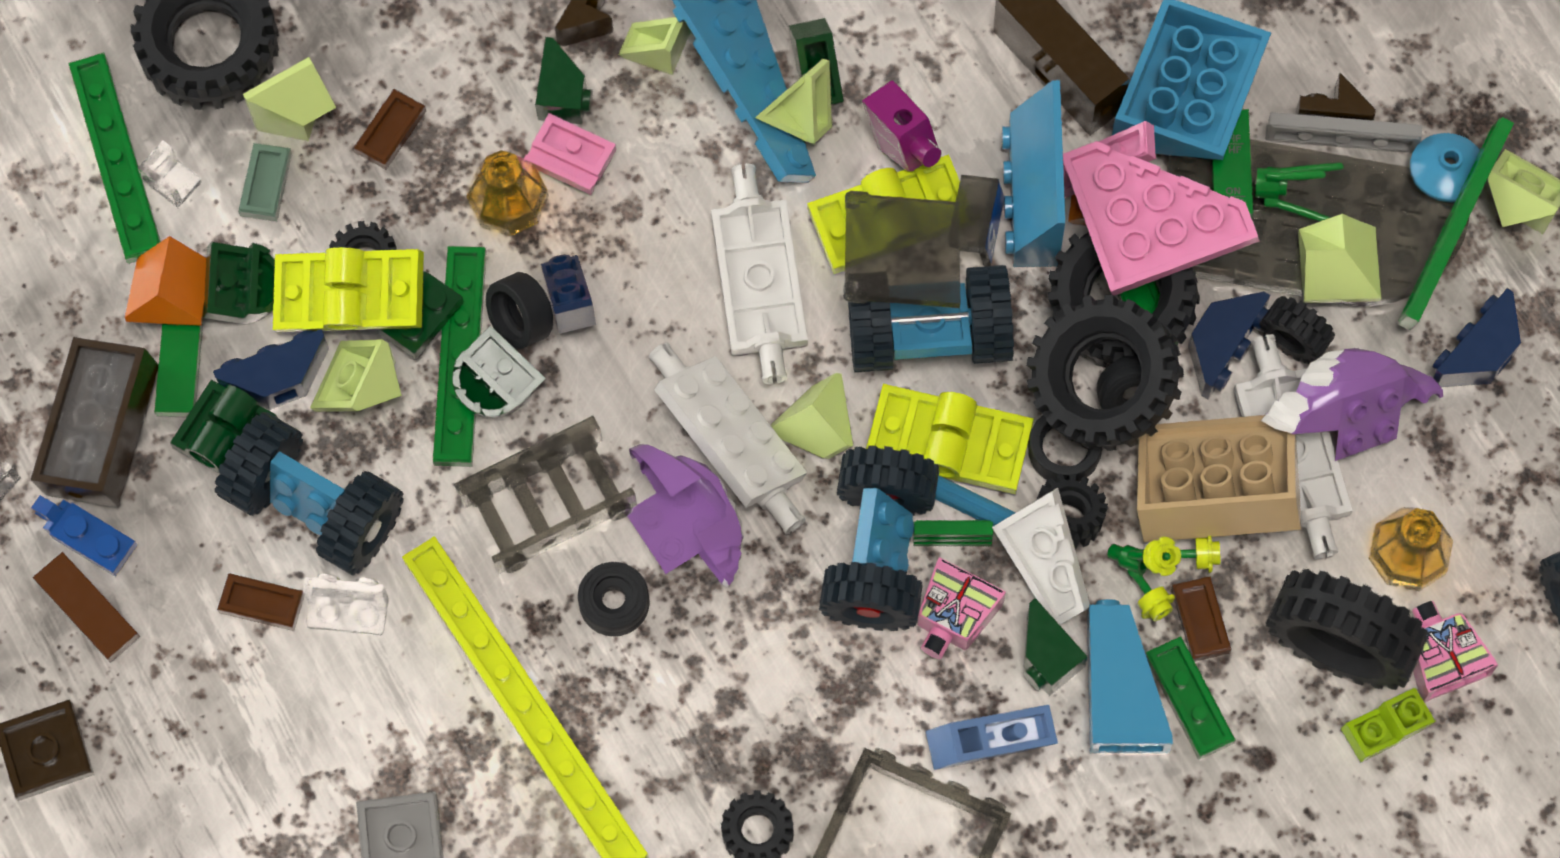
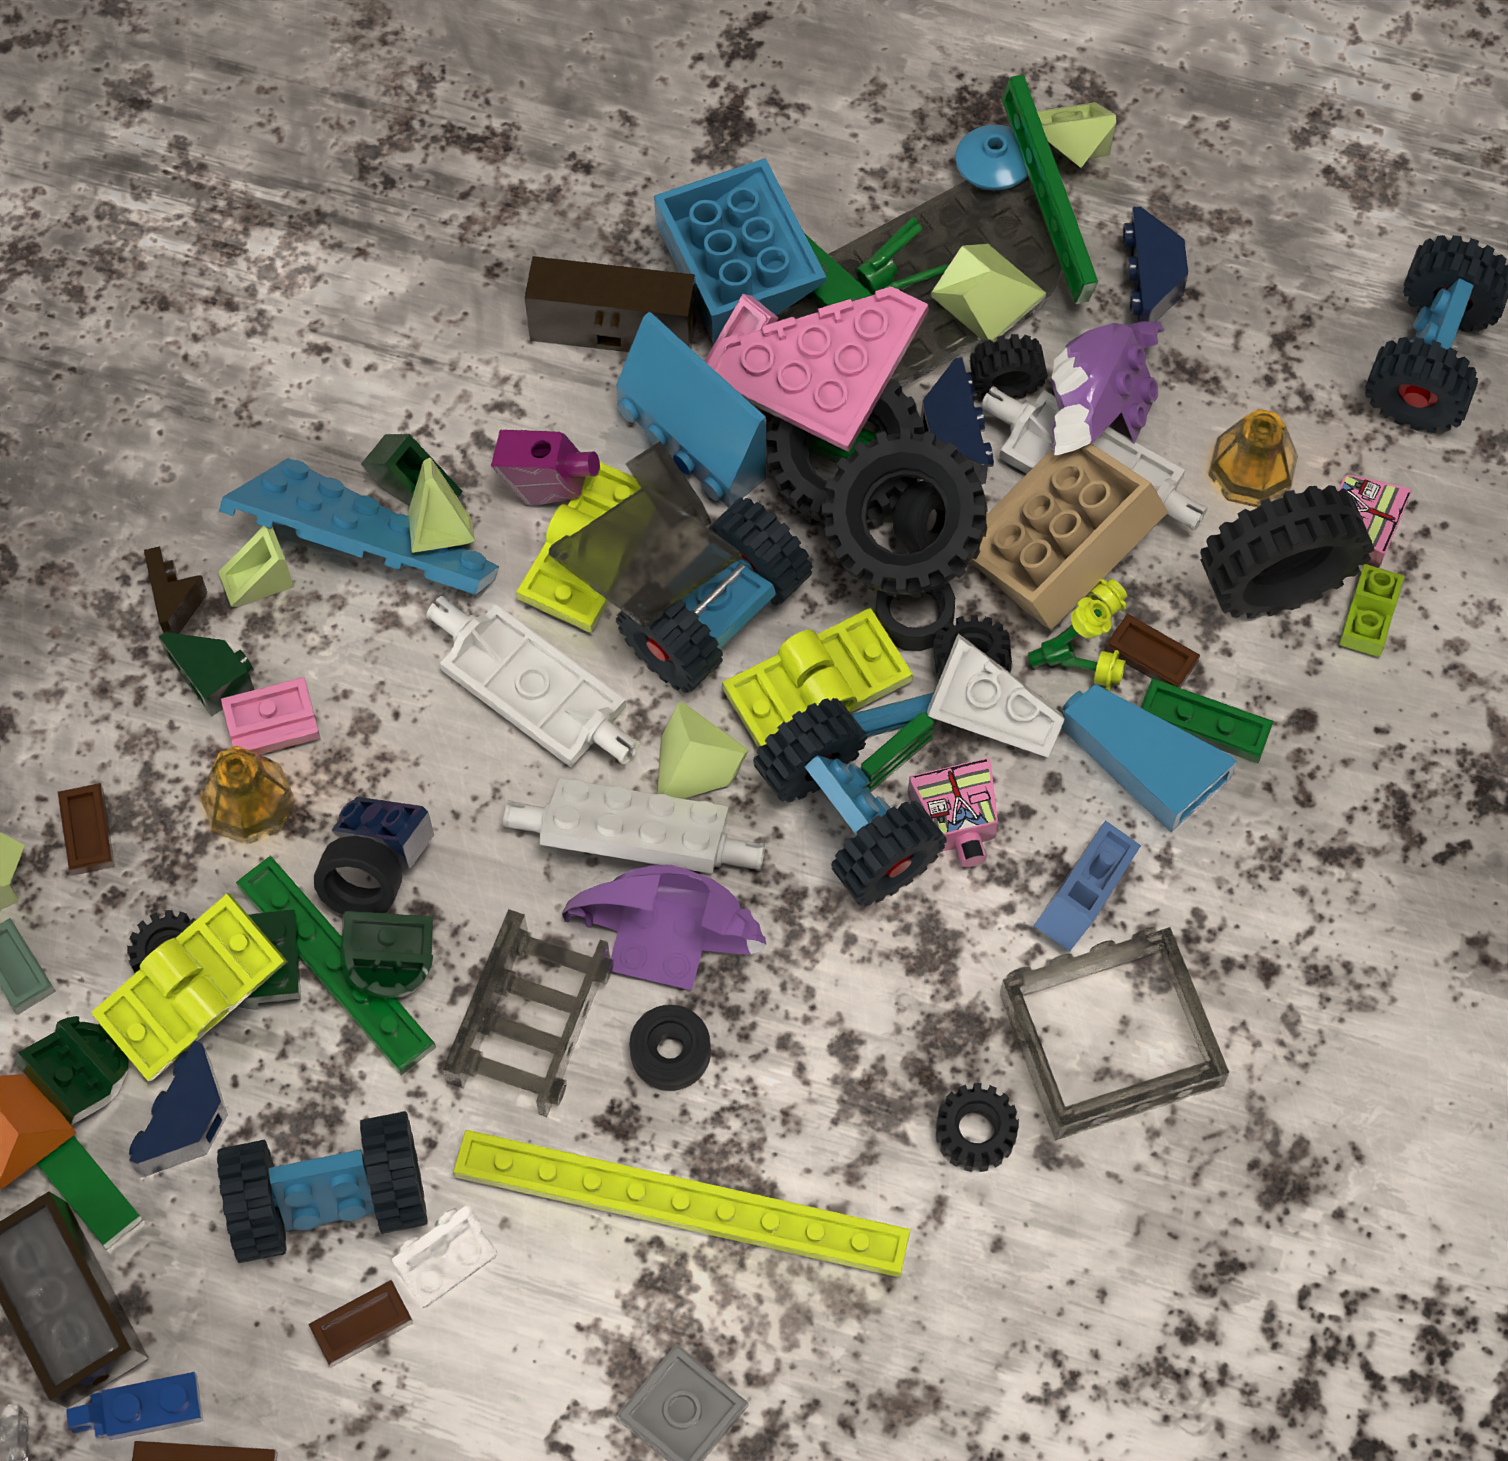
camera: 45 degrees left, 5 degrees down
dark green plate [170,380,278,474] -> none
yellowish green slope [310,339,402,412] -> none
dark green slope [1024,598,1088,696] -> none
light grey tile [1266,112,1422,153] -> none
dark brown slope [1295,73,1375,121] -> none

